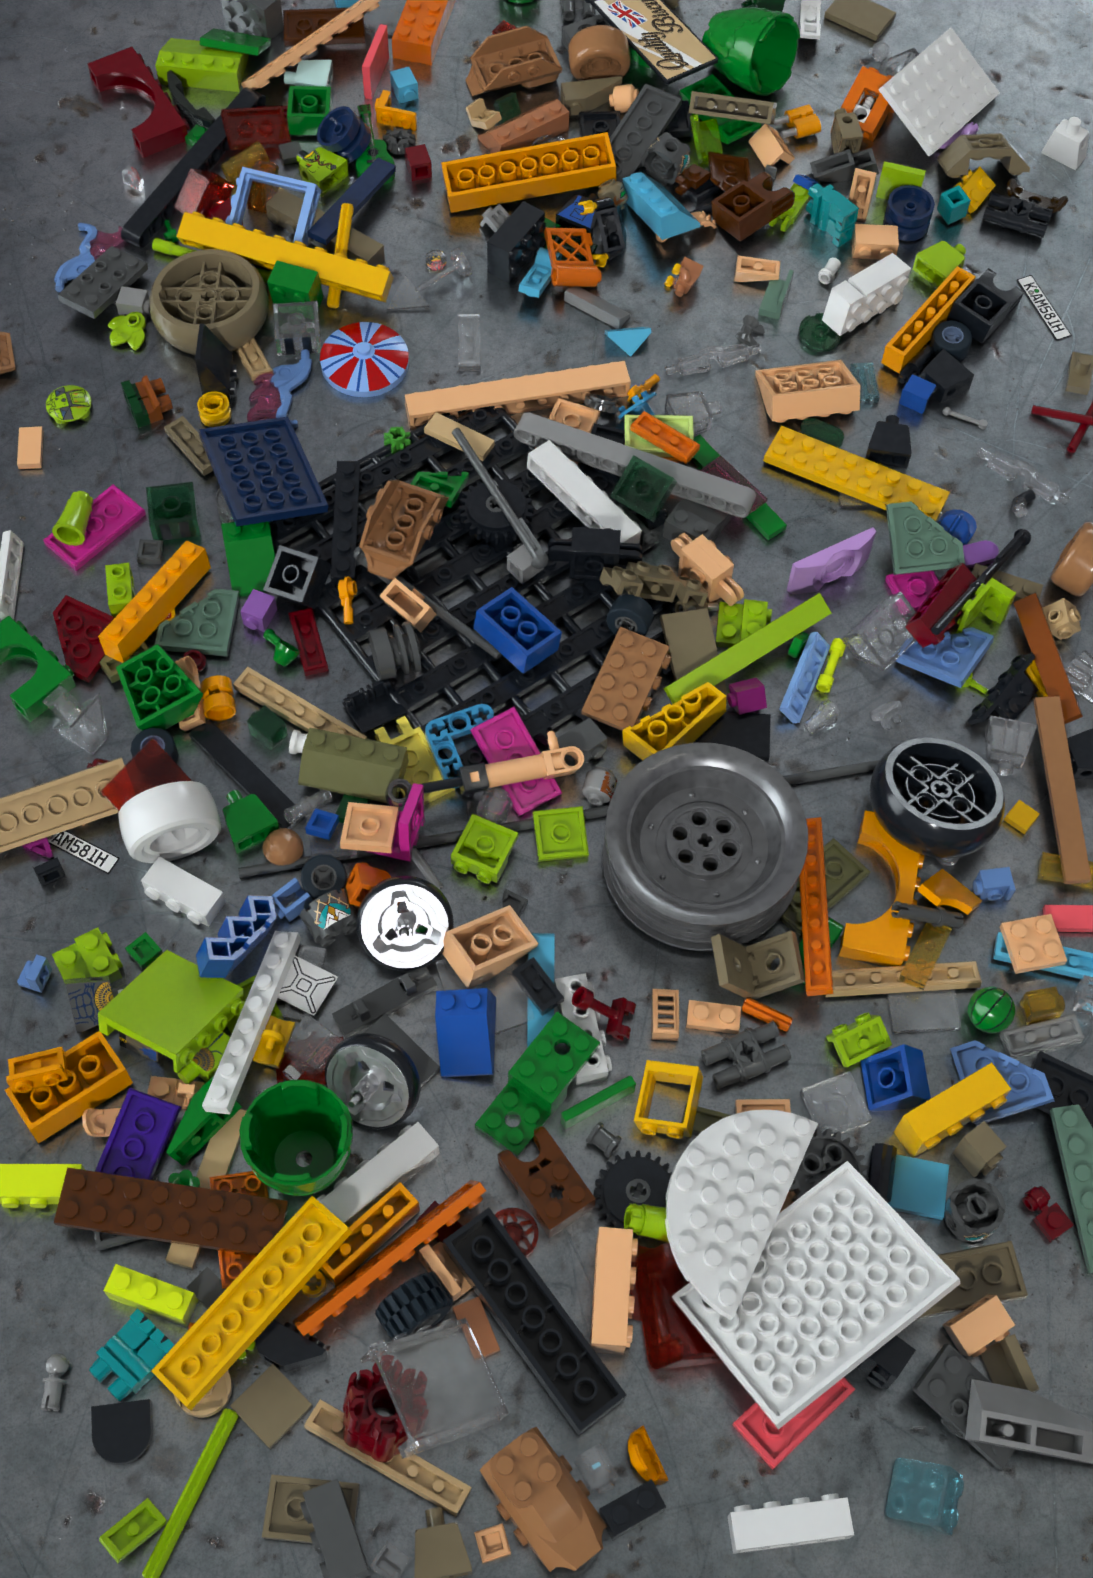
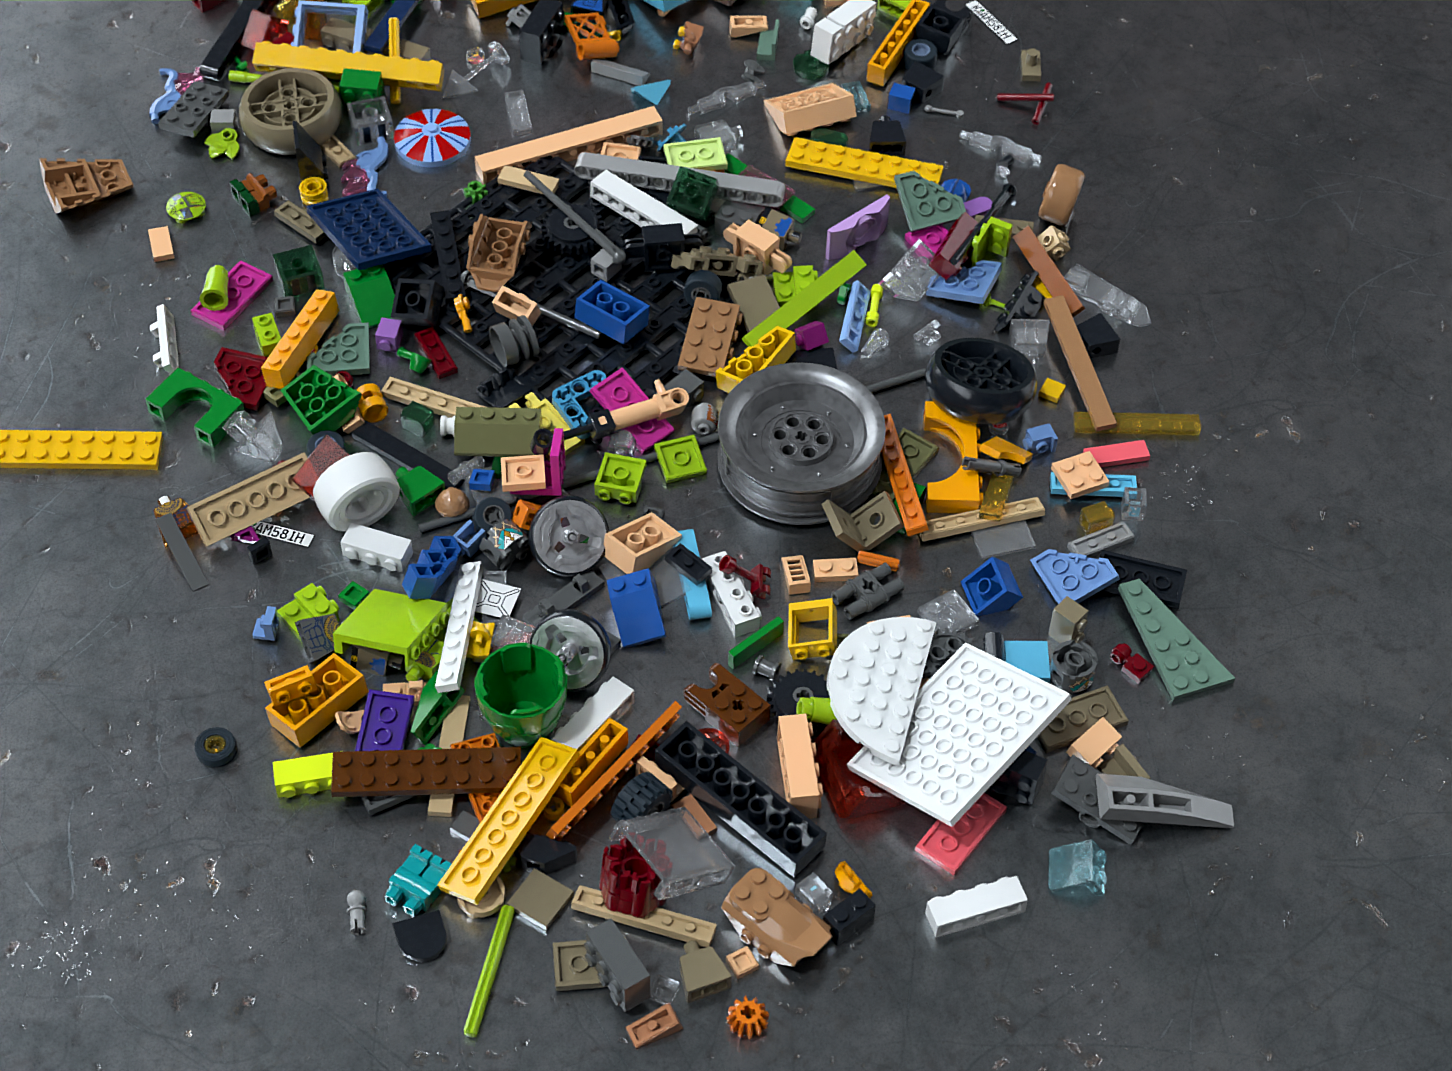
camera: 10 degrees left, 10 degrees down
lime hinge [99,1498,167,1563] -> none
neon yellow brick [103,1264,199,1327] -> none
clear tile [122,165,145,191] -> none
green wing [411,472,469,508] -> none
green bracket [475,1012,600,1159] -> none
medium azure plate [518,247,562,298] -> none
light orange plate [627,374,660,404] -> none
orange tile [630,411,700,464] -> none
lime bracket [826,1013,892,1067] -> none
yellow wedge [894,1062,1011,1158] -> none
black piece [898,345,935,384] -> none
green piece [968,986,1015,1033] -> none
none -> dark tan torso [758,207,802,251]

